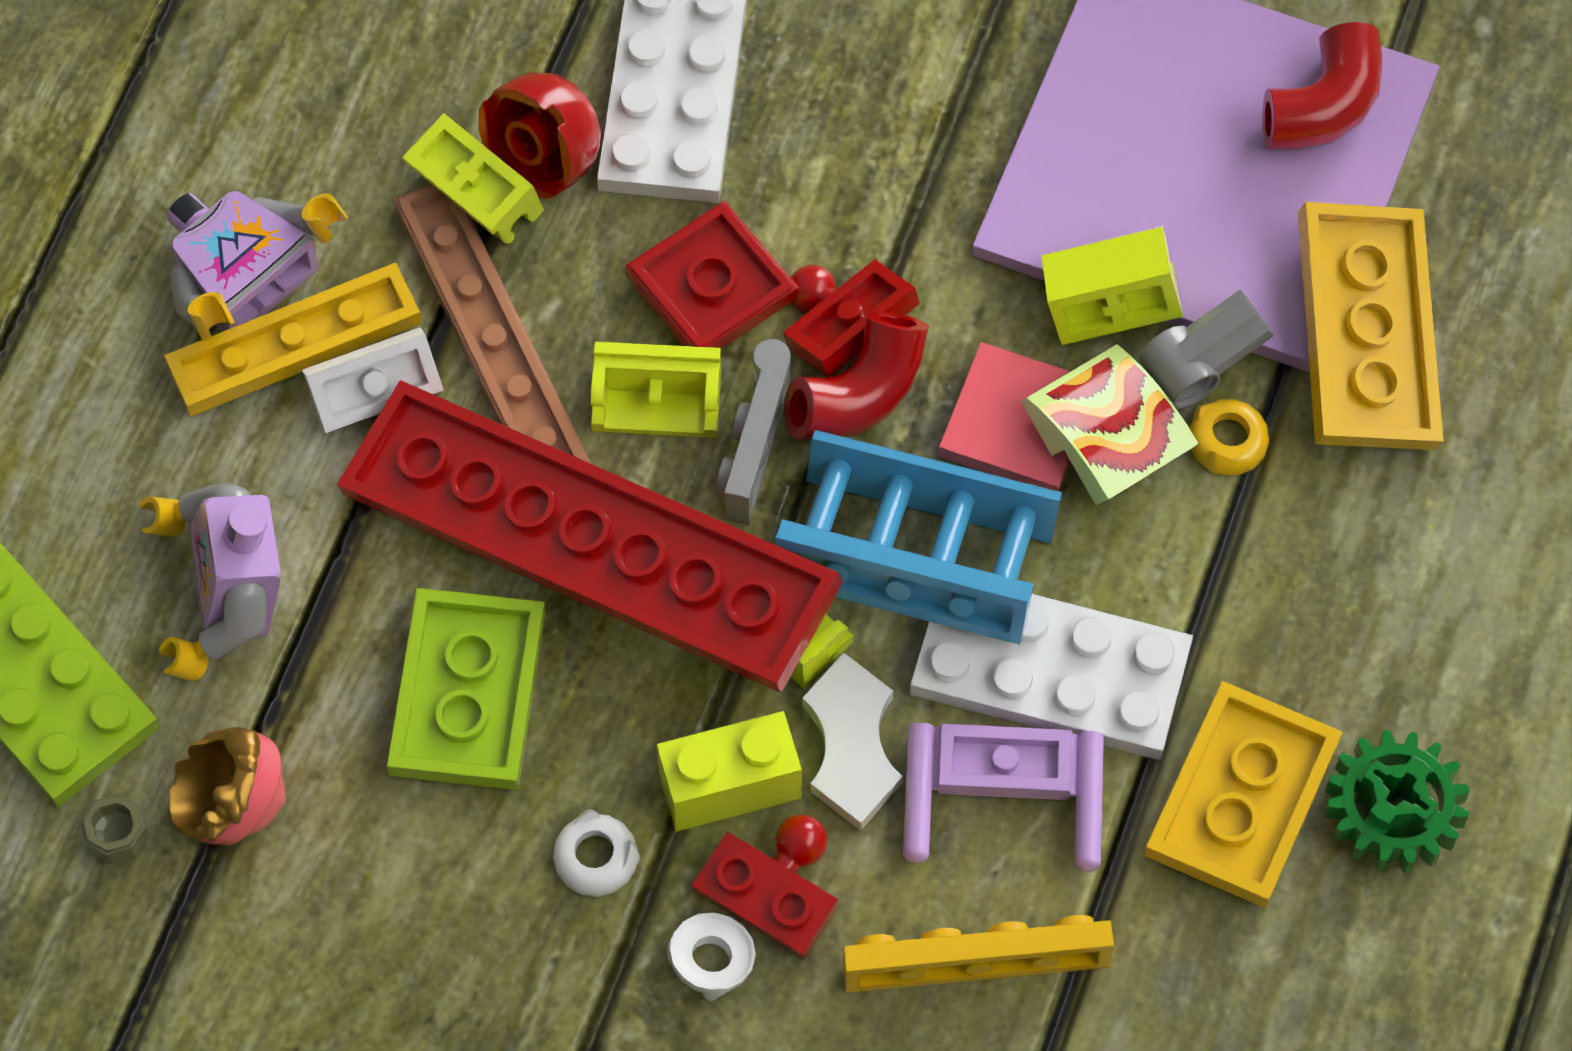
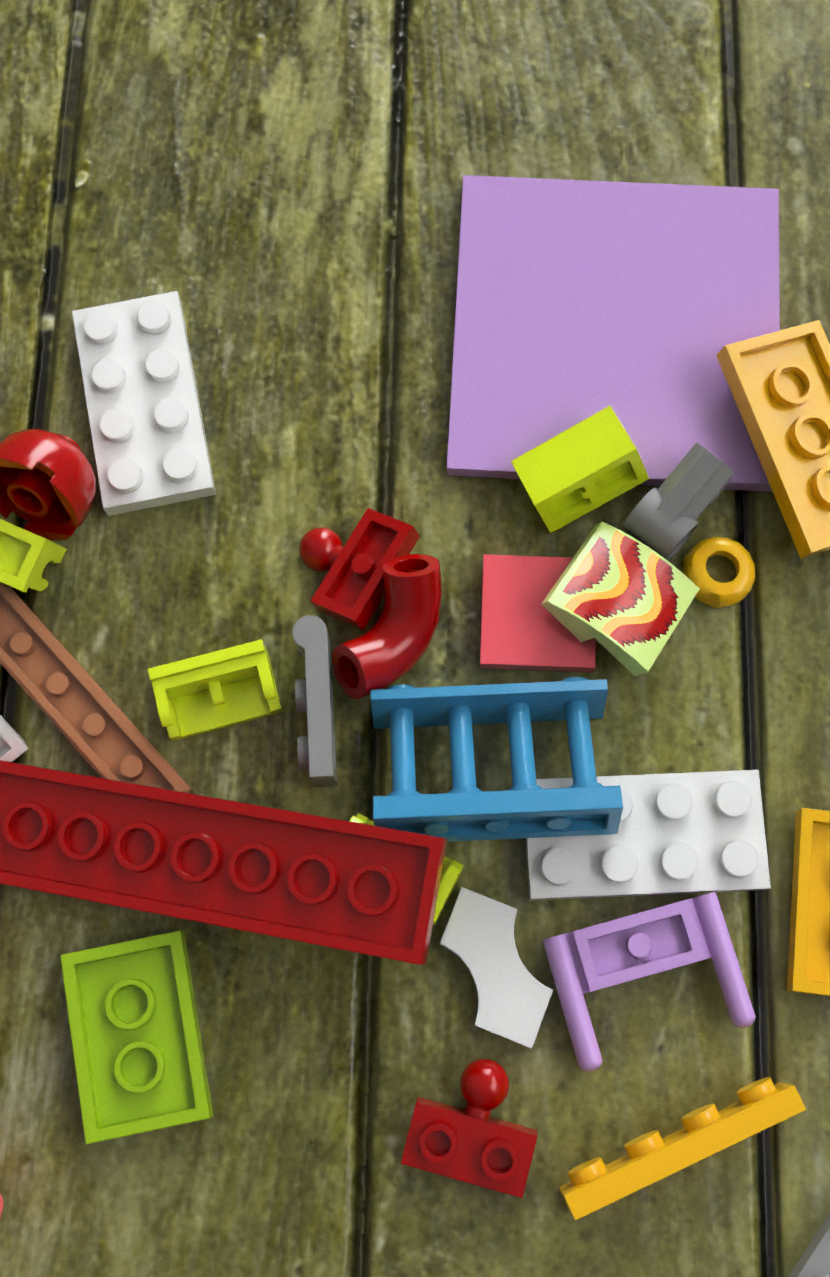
camera: 15 degrees left, 10 degrees up
white piece [553,809,640,897] -> none
red plate [625,200,799,349] -> none
neon yellow brick [657,711,802,832] -> none
white piece [667,913,756,1001] -> none
red cylinder [1262,22,1382,150] -> none

